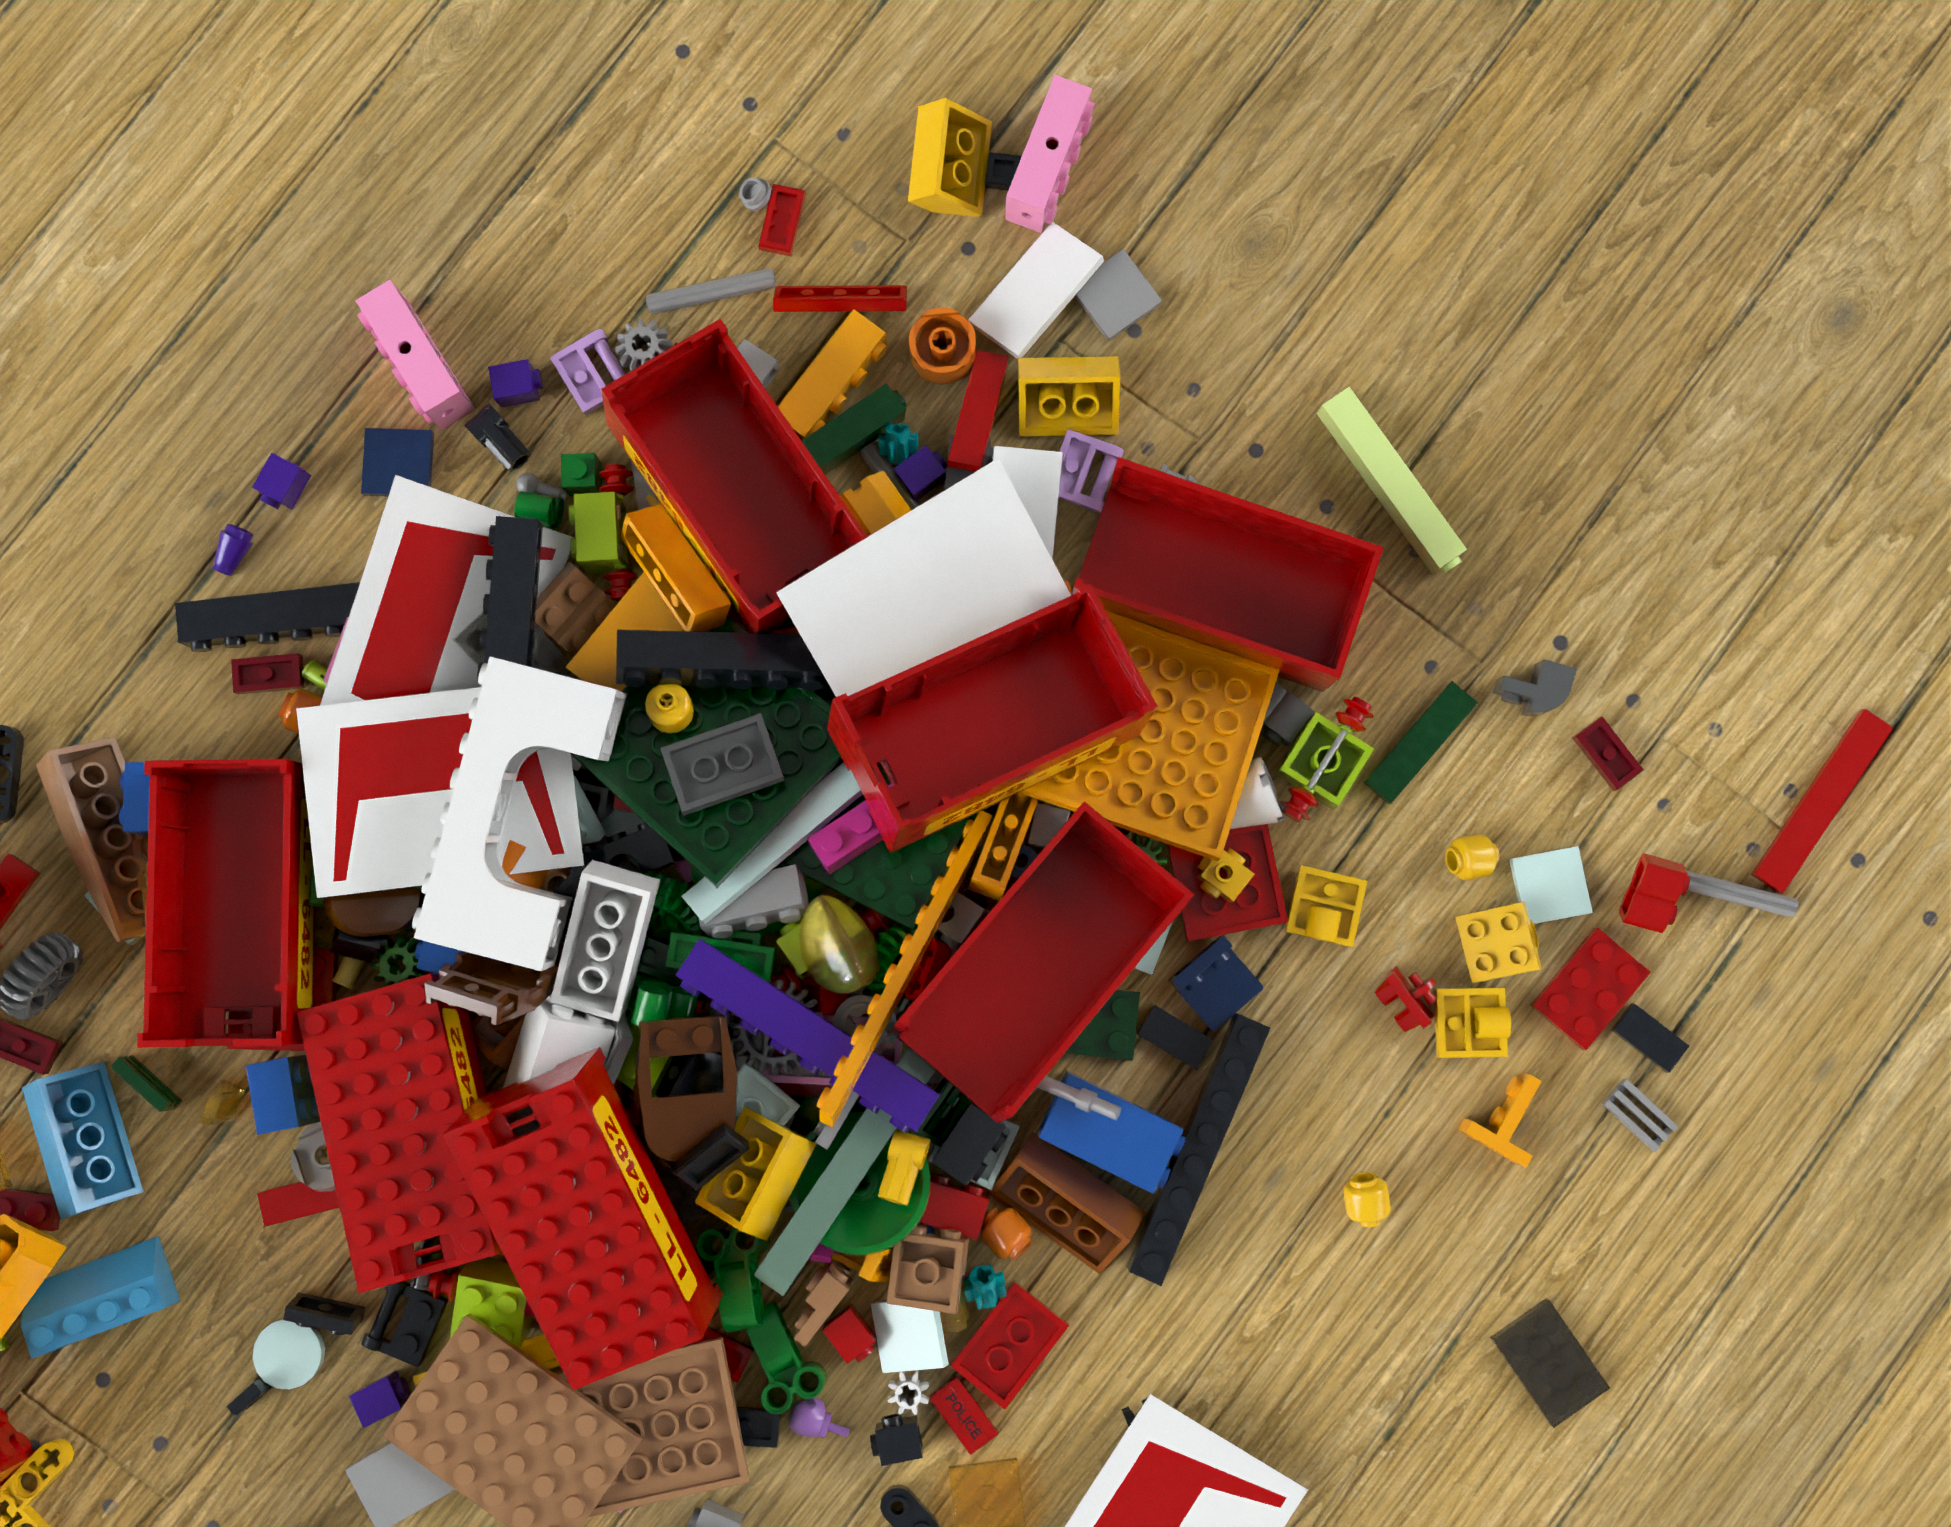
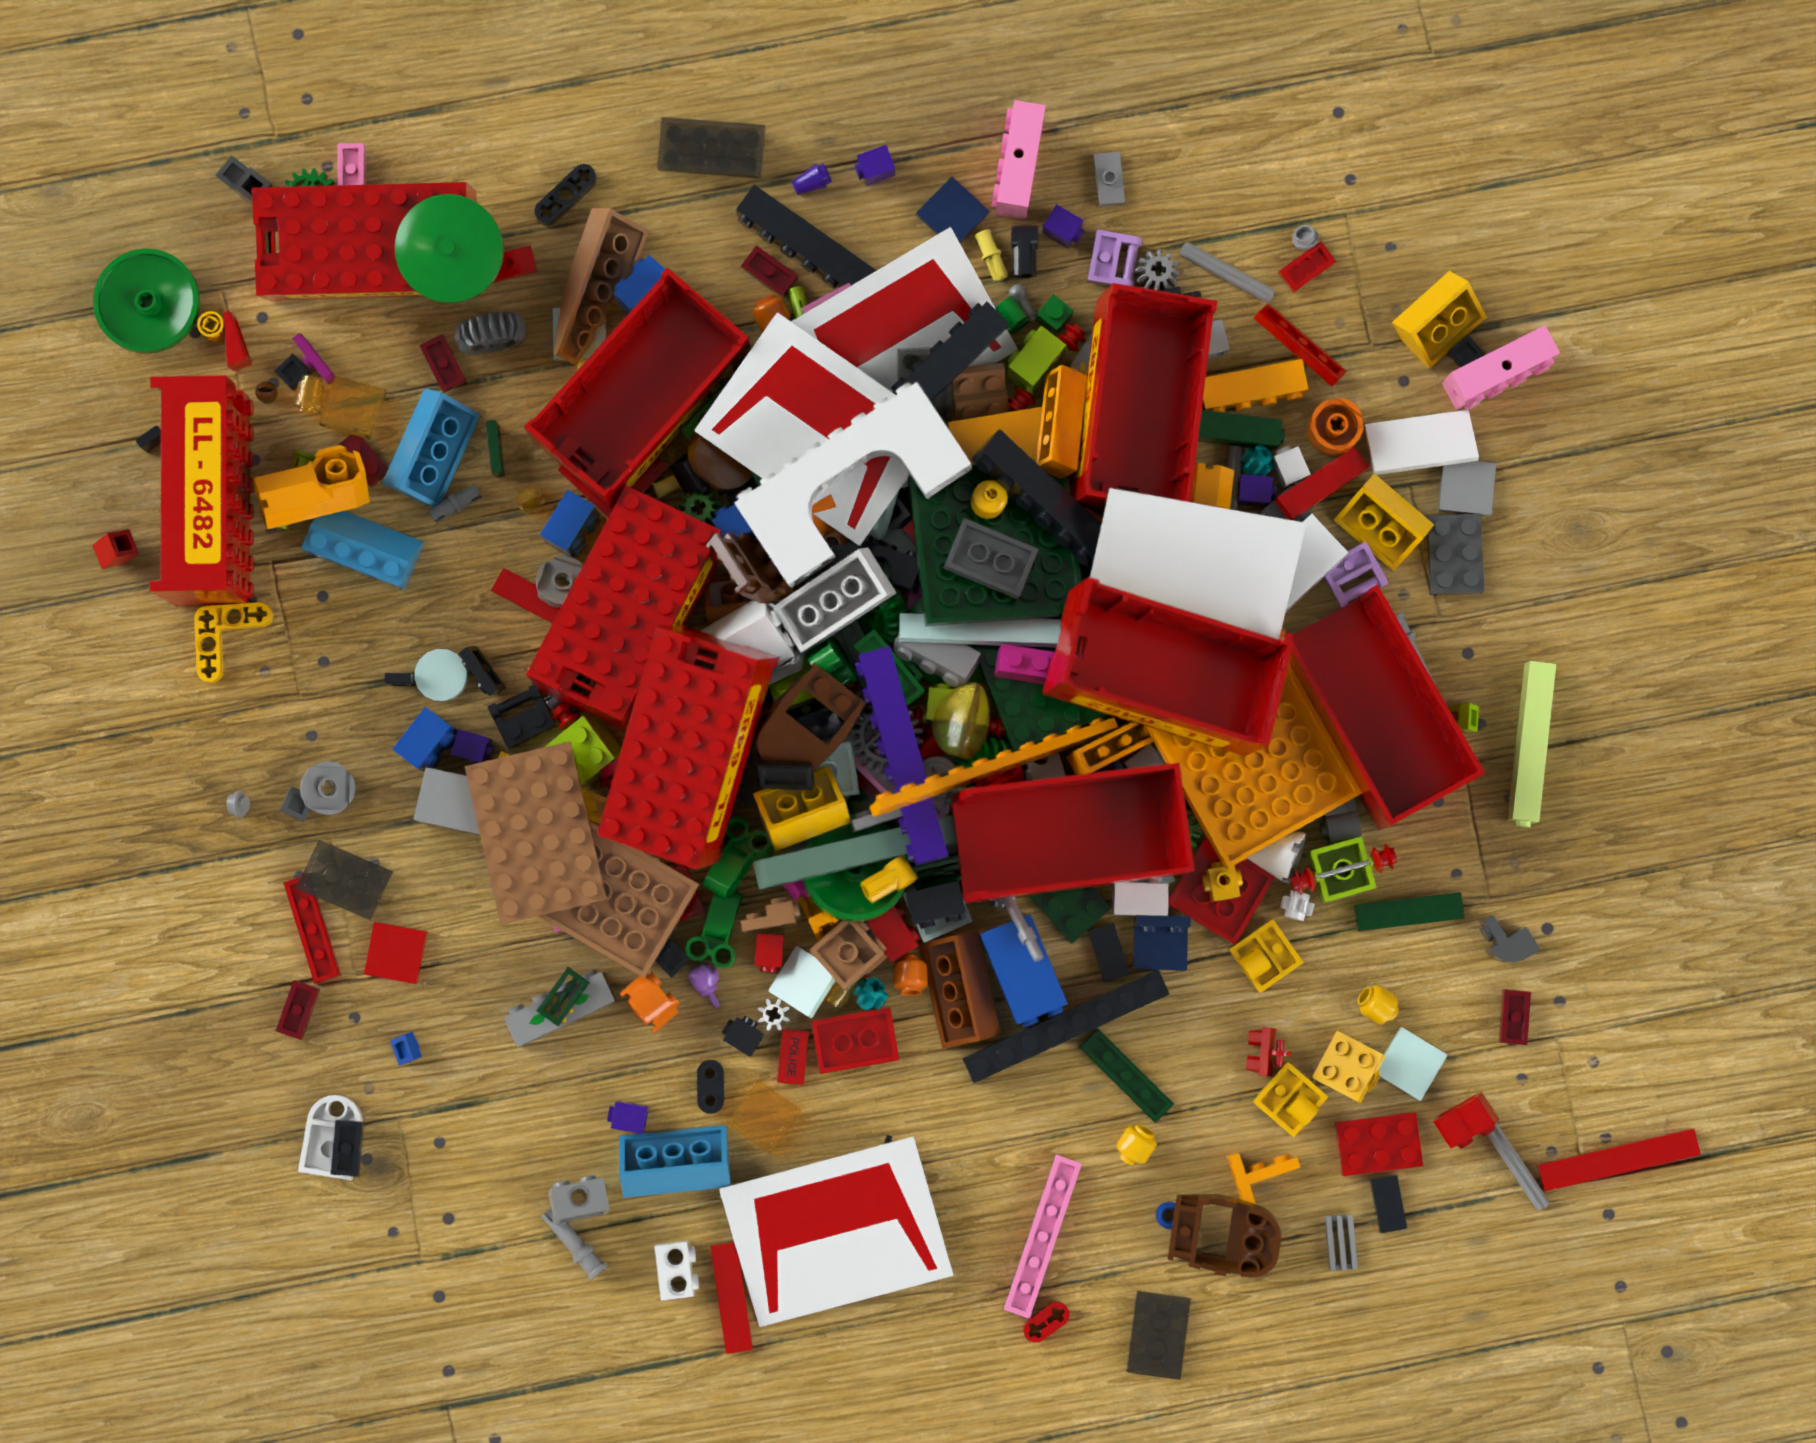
camera: 40 degrees right, 0 degrees up
none -> blue brick [392,707,458,772]
none -> dark grey pin [428,484,483,524]
none -> orange brick [619,972,680,1034]
none -> clear smoke plate [657,117,766,179]
none -> light yellow axle [975,229,1008,282]
none -> bright pink plate [1004,1154,1082,1319]
none -> red beam [1023,1301,1070,1343]
none -> dark green tile [1079,1028,1174,1123]
none -> light grey plate [1093,152,1125,207]
none -> white brick [1112,878,1169,916]
none -> blue plate [1156,1201,1175,1229]
none -> reddish brown slope [1168,1194,1281,1277]
none -> white brick [1271,446,1311,490]
none -> white gear [1280,890,1315,922]
none -> dark grey plate [1426,514,1484,595]
none -> lime tile [1450,702,1479,733]

